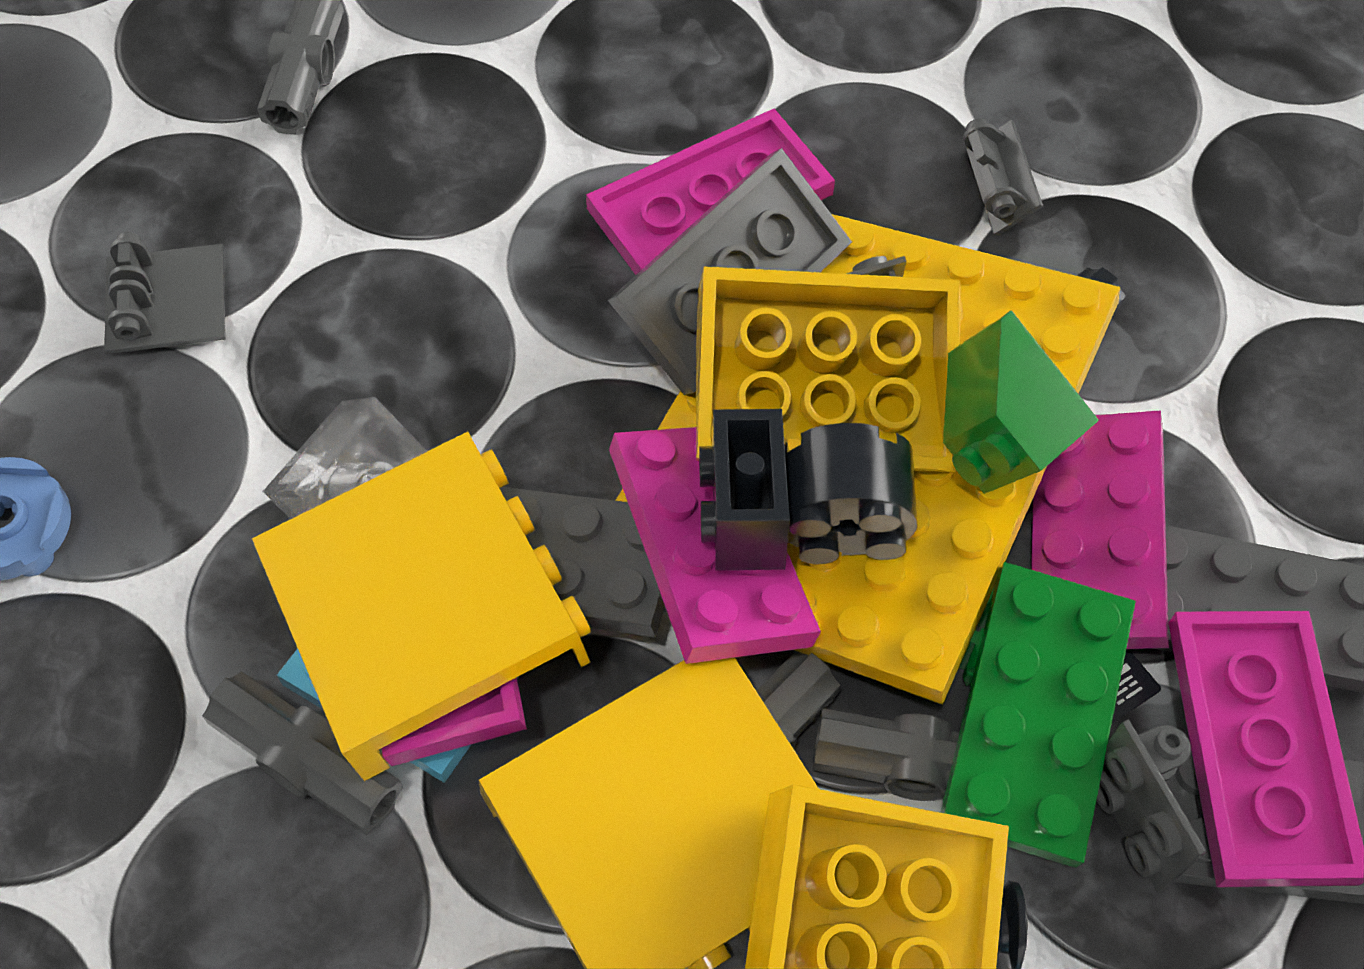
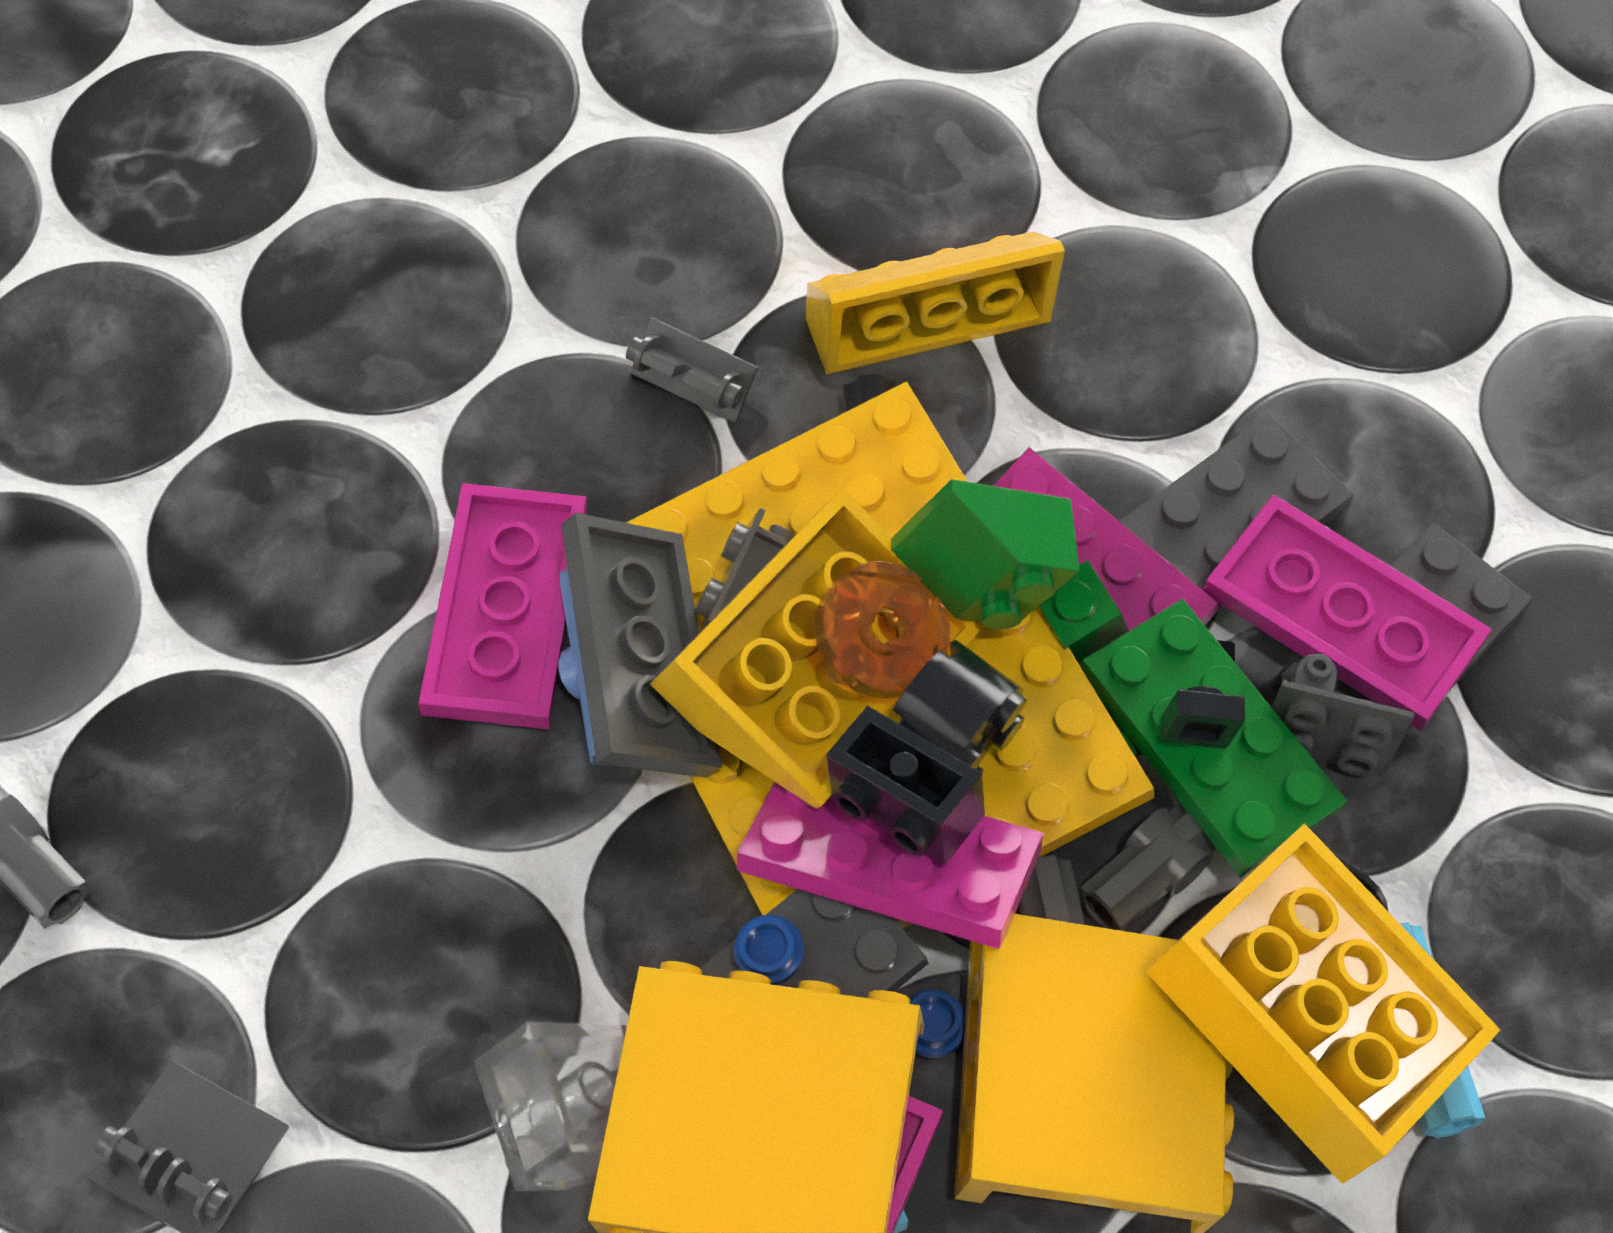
camera: 55 degrees left, 0 degrees up
none -> blue plate [734,915,805,985]
none -> yellow slope [805,231,1065,375]
none -> clear orange plate [815,561,950,699]
none -> blue plate [910,990,966,1058]
none -> green brick [1039,560,1129,663]
none -> black plate [1161,686,1245,749]

